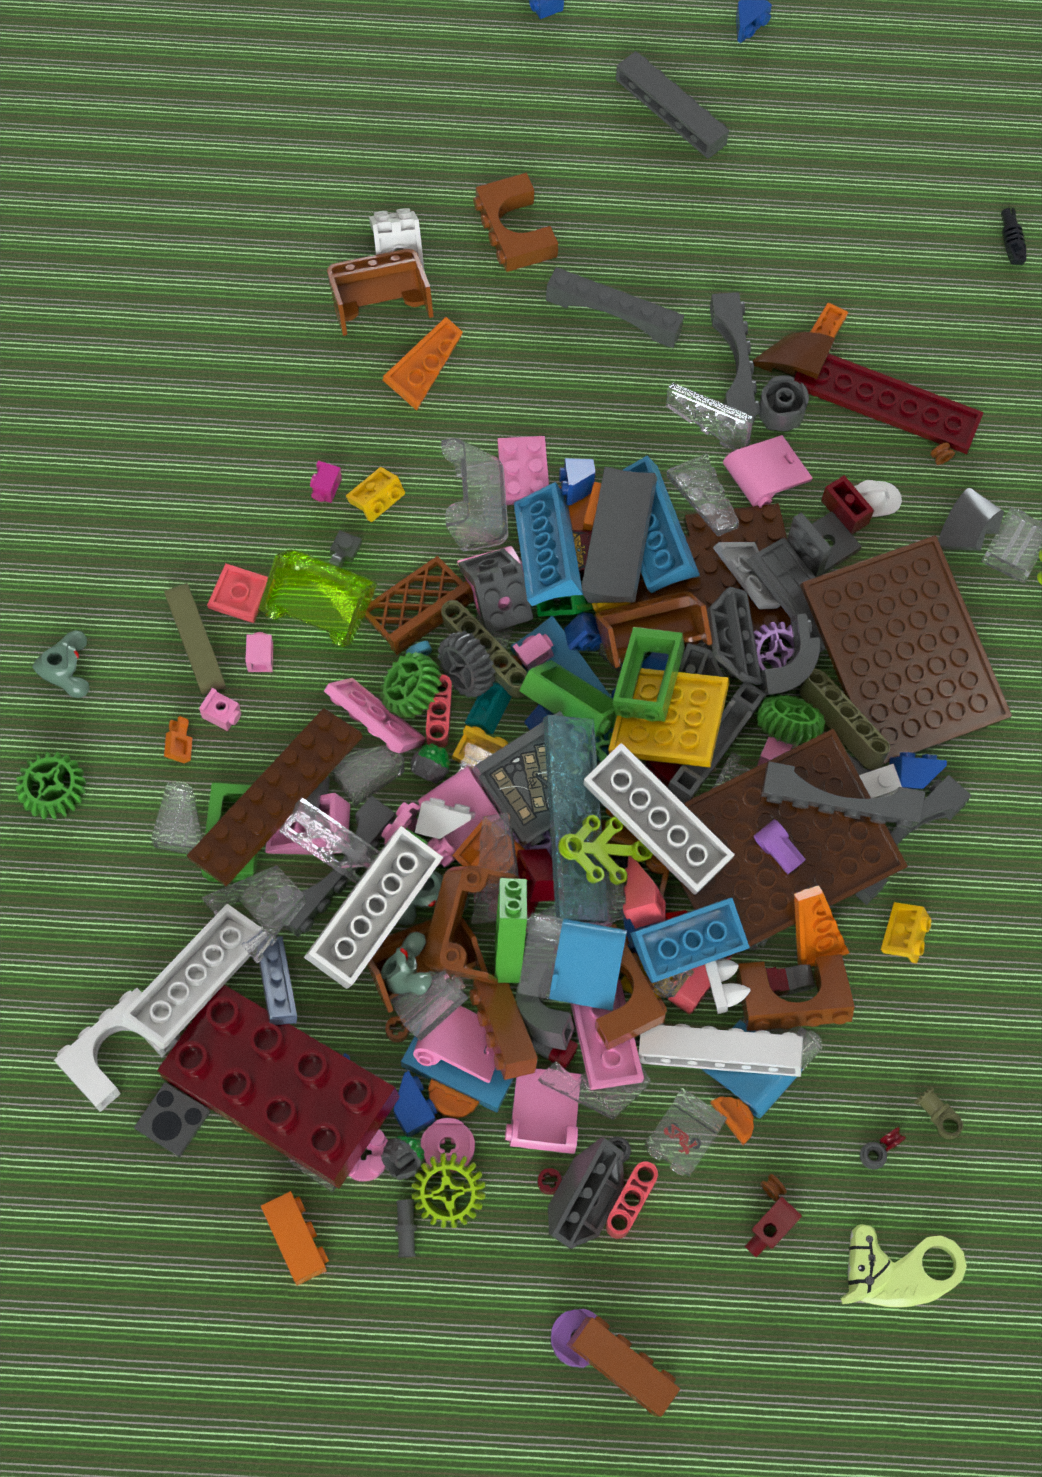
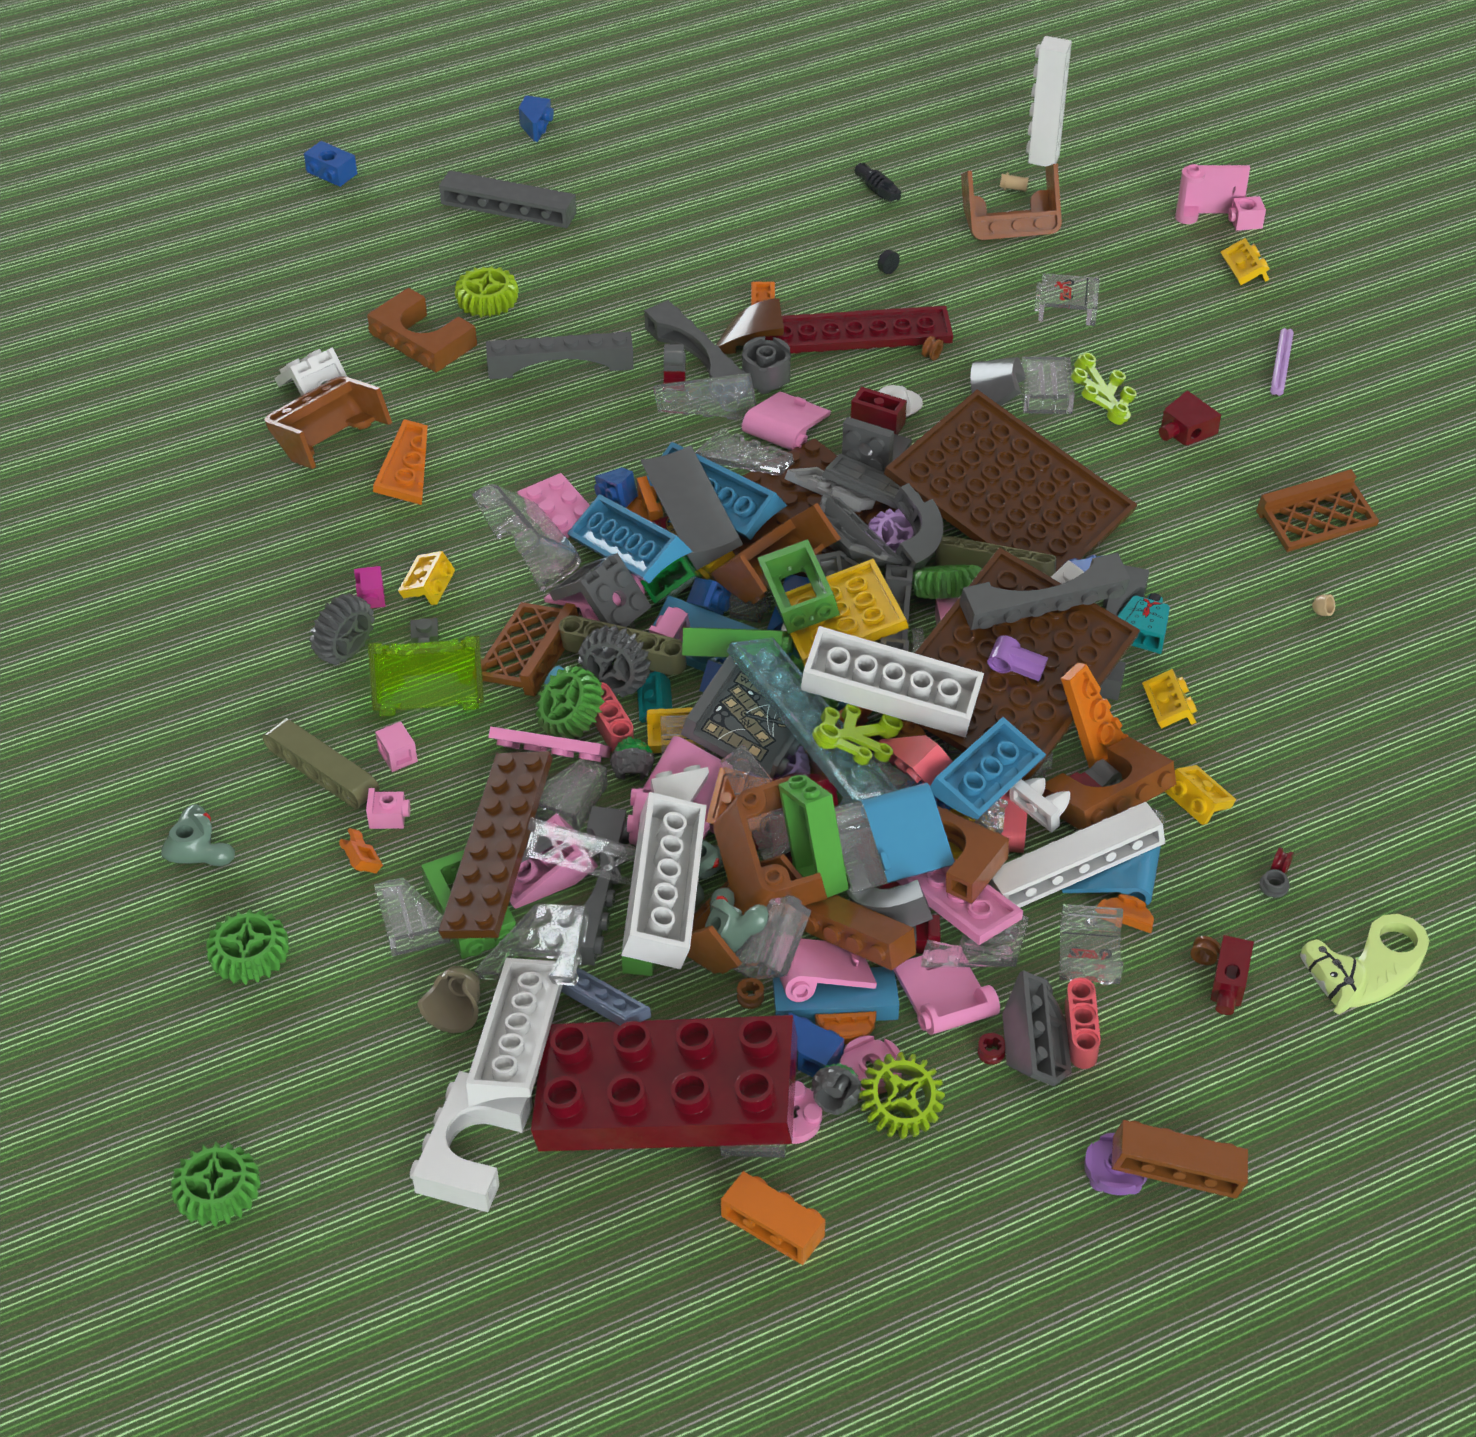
camera: 25 degrees left, 20 degrees down
dark grey tile [134,1082,210,1158] -> none
coral plate [207,563,272,623] -> none
dark grey pin [395,1199,417,1258] -> none
olive connector [914,1086,964,1140] -> none
none -> dark grey gear [309,593,375,665]
none -> dark tan helmet [417,966,480,1033]
none -> lime gear [455,266,519,318]
none -> dark grey leg [663,344,686,390]
none -> black tile [878,249,900,274]
none -> teal torso [1118,593,1170,654]
none -> yellow bracket [1165,765,1236,825]

